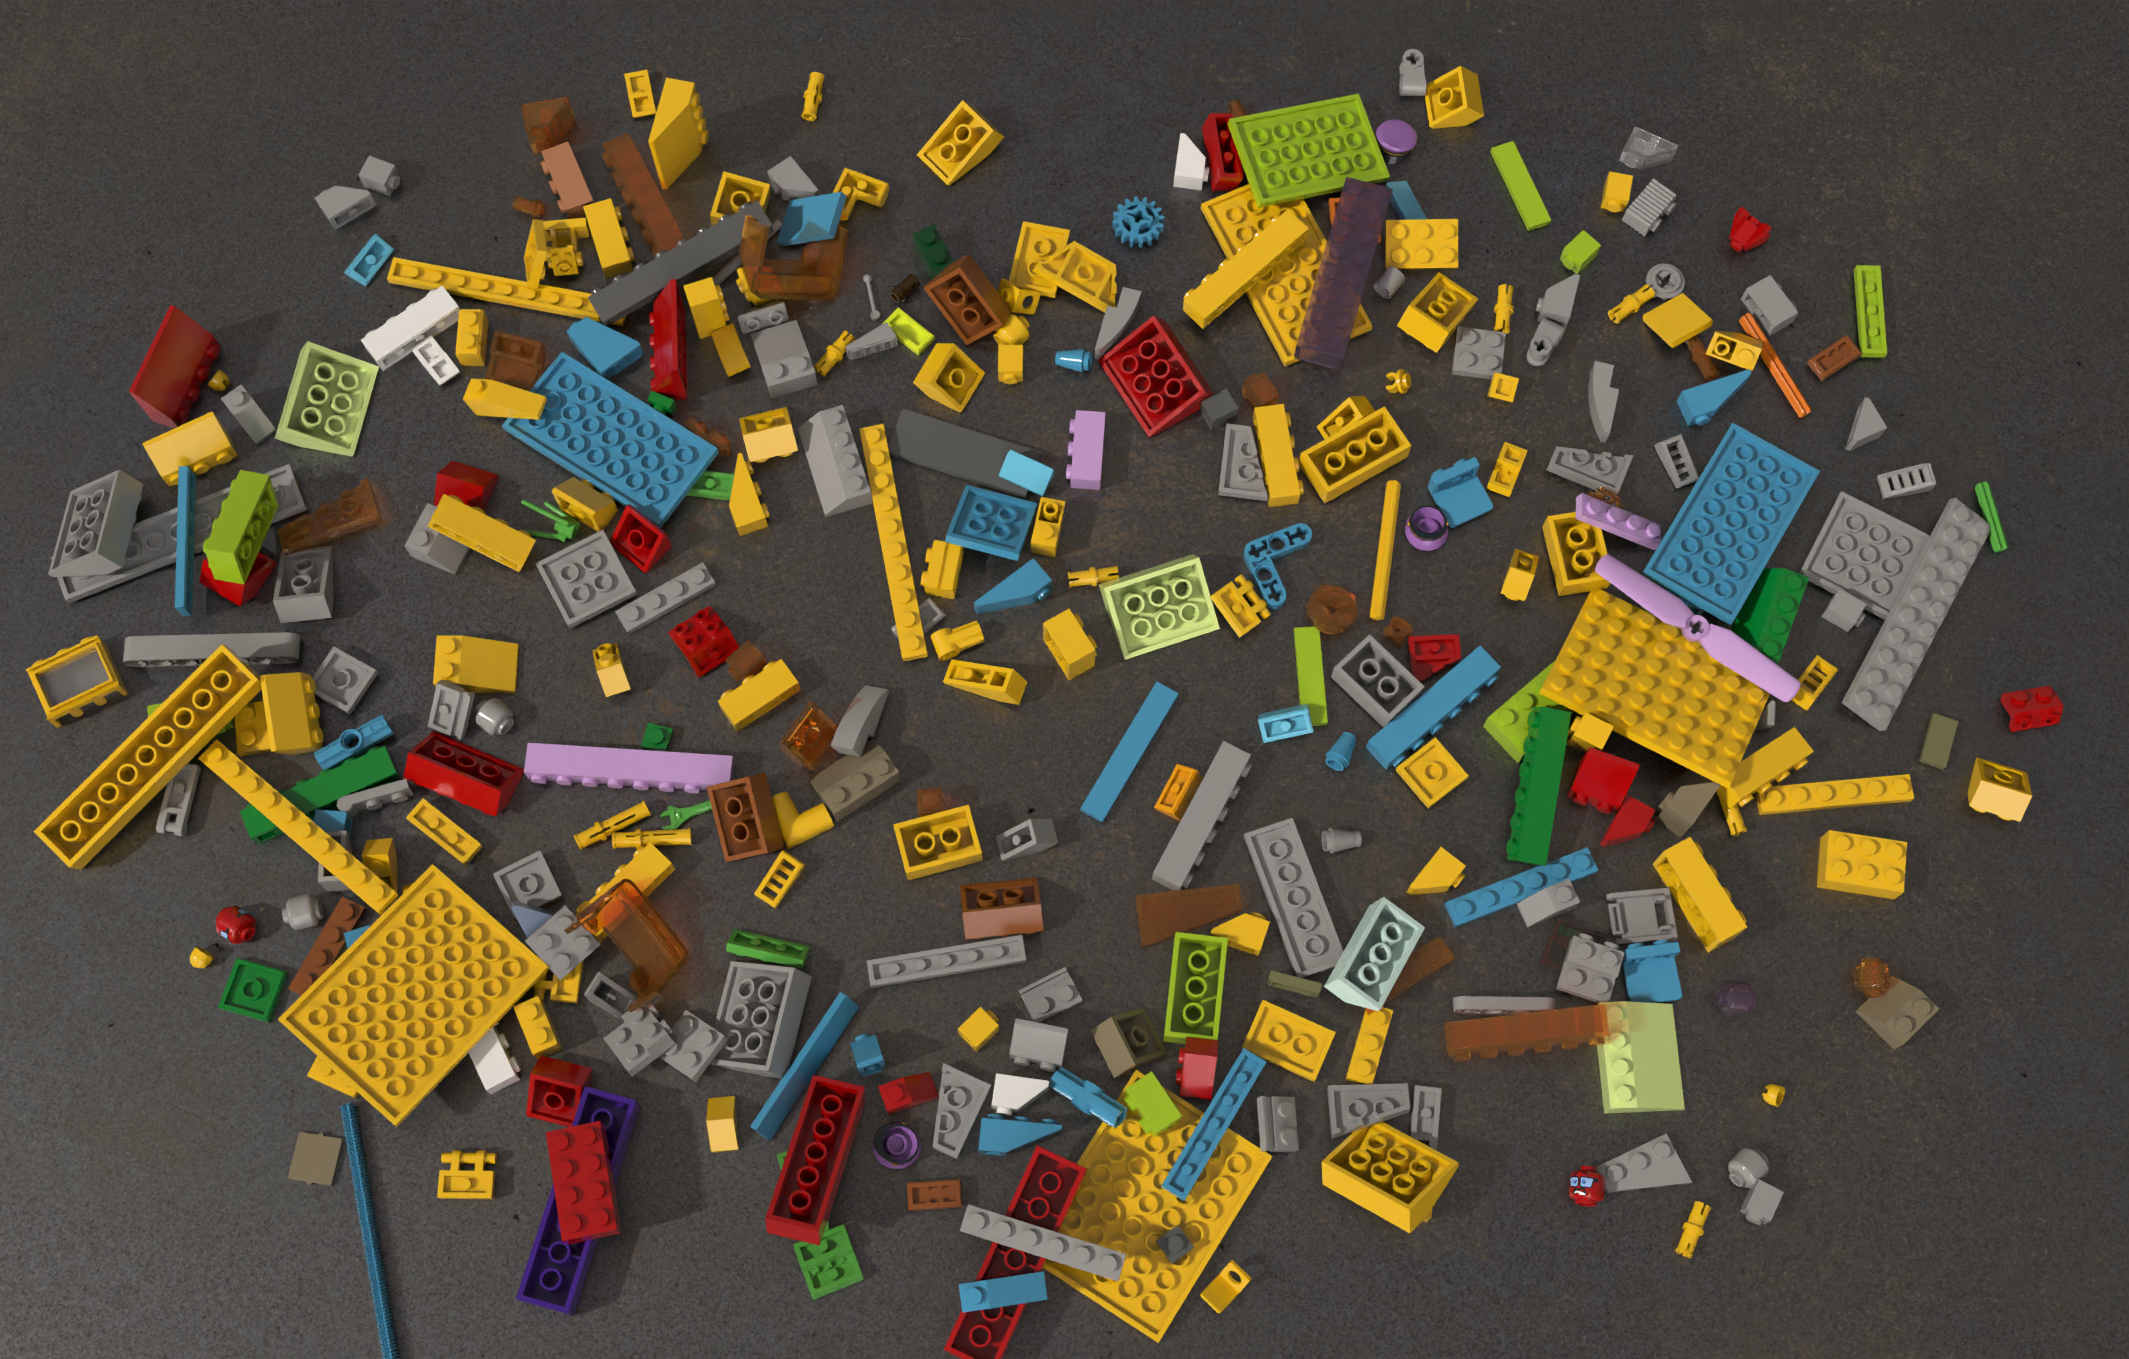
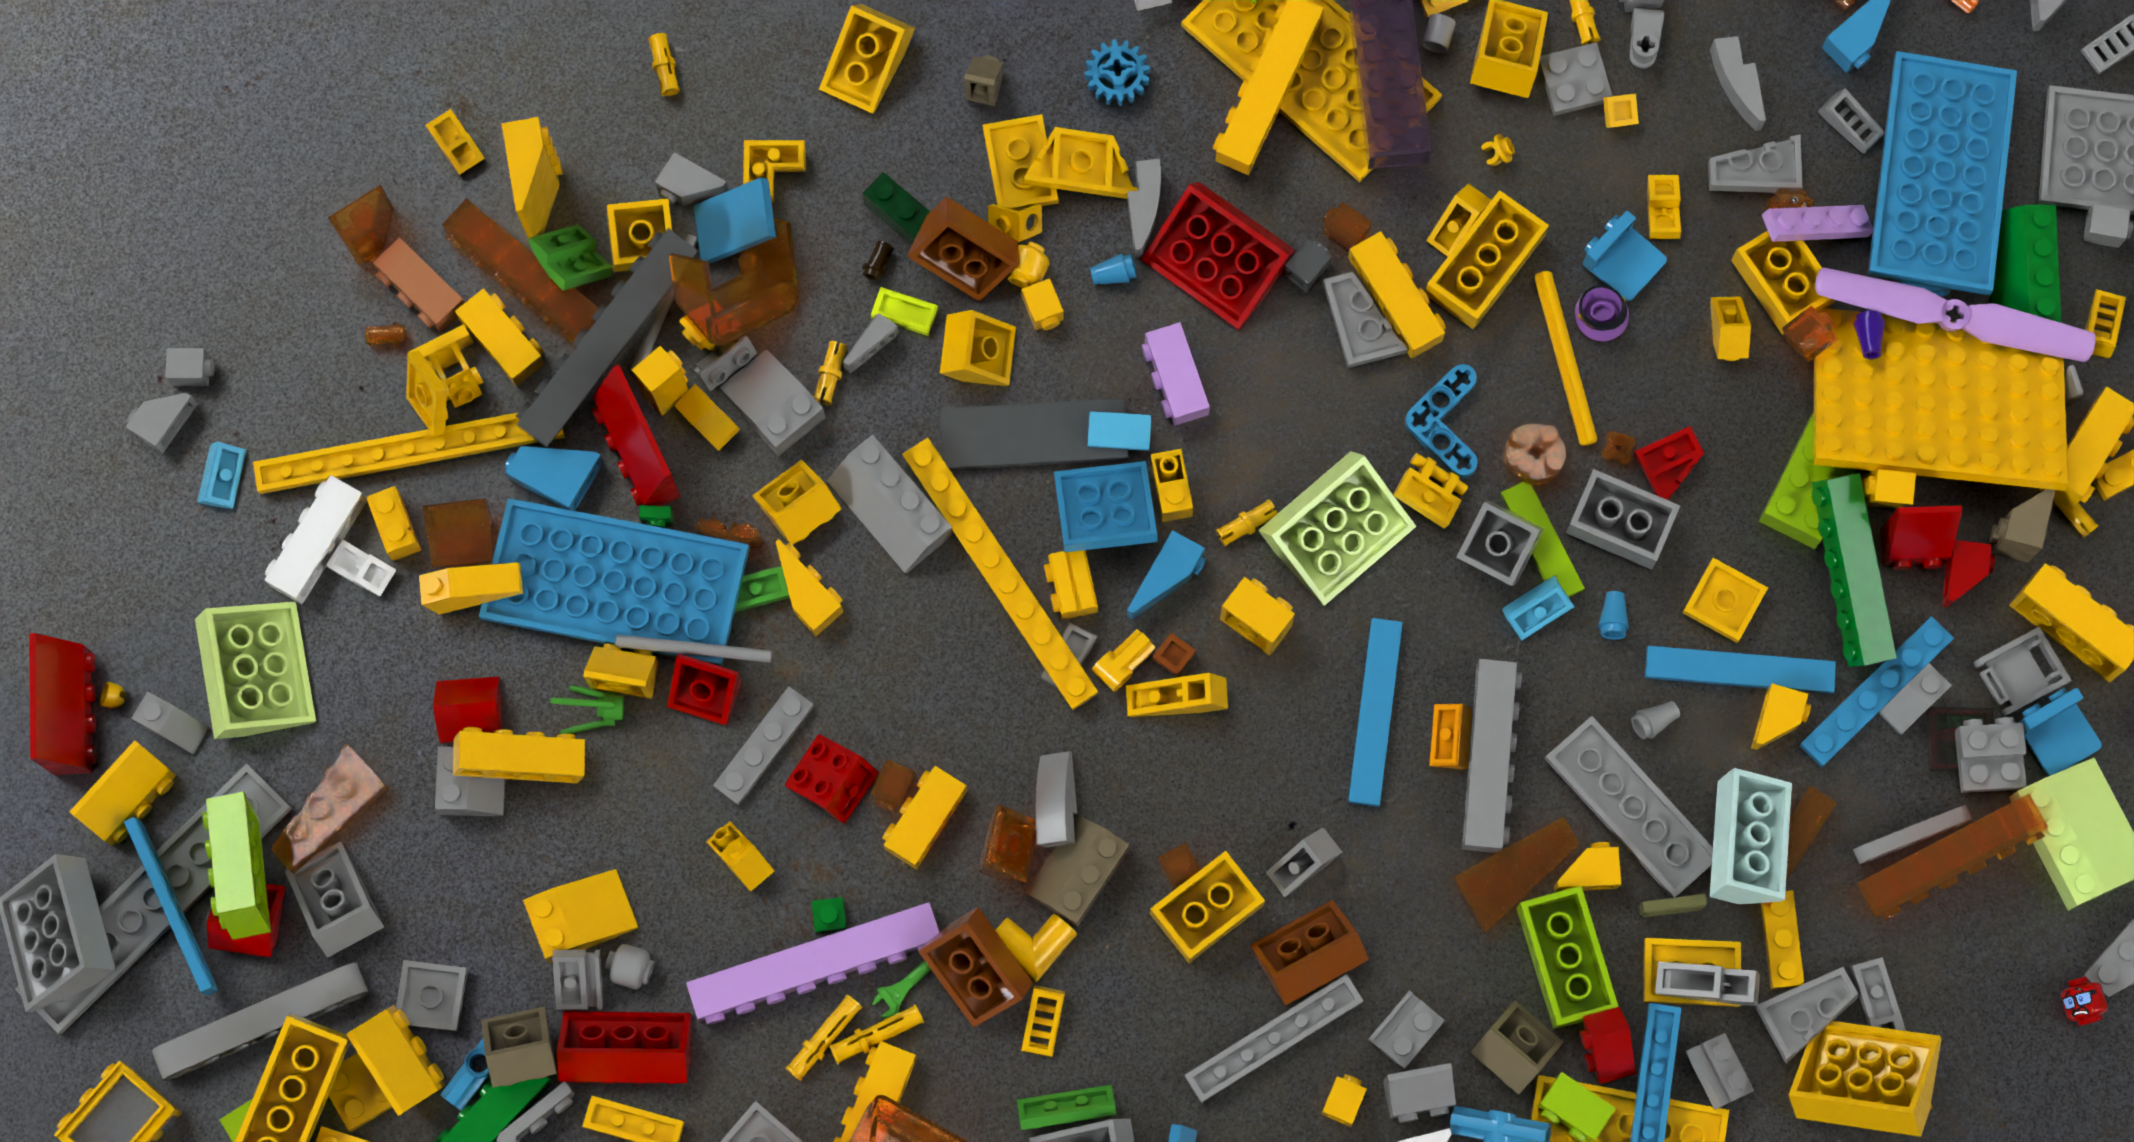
camera: 20 degrees left, 5 degrees up
light grey plate [535,530,637,629] -> none
light grey hinge [863,274,880,321] -> none
dark azure brick [1366,646,1501,770] -> none
none -> dark tan slope [481,1006,557,1087]
none -> bright green slope [529,224,613,291]
none -> light grey piece [615,635,773,663]
none -> dark tan slope [964,55,1004,106]
none -> dark orange plate [1152,633,1196,677]
none -> light grey brick [1456,501,1544,586]
none -> dark azure tile [1645,646,1836,694]
none -> light grey slope [1655,962,1760,1006]
none -> clear orange brick [1782,306,1837,362]
none -> dark purple cone [1854,311,1885,359]

